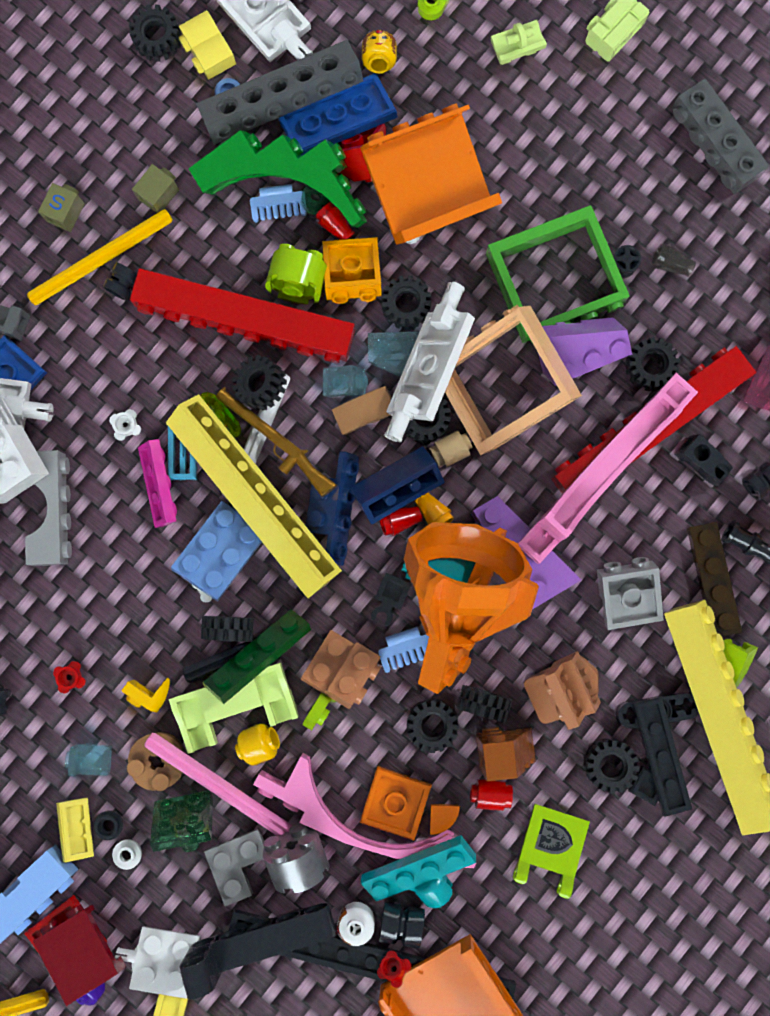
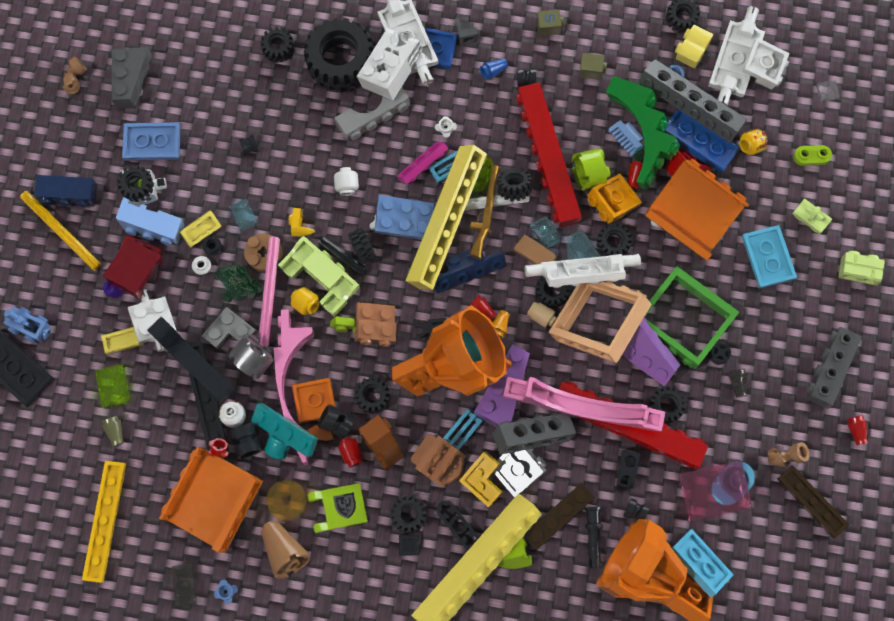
camera: 60 degrees right, 10 degrees down
yellow axle [27,209,172,305] -> none
red plate [53,661,86,694] -> none
dark green plate [203,609,311,704] -> none
dark blue brick [350,446,445,525] -> none
light blue piece [378,627,429,673] -> none
black tyre [456,685,512,722] -> none
black tile [632,695,693,817] -> none
none -> medium nougat cone [261,521,310,579]
none -> clear yellow plate [267,480,307,521]
none -> black wheel [318,404,354,439]
none -> white head [334,167,359,196]
none -> medium azure tile [443,409,482,450]
none -> yellow plate [459,451,503,508]
none -> blue cone [480,58,508,80]
none -> dark grey brick [492,412,576,455]
none -> medium azure plate [742,225,797,289]

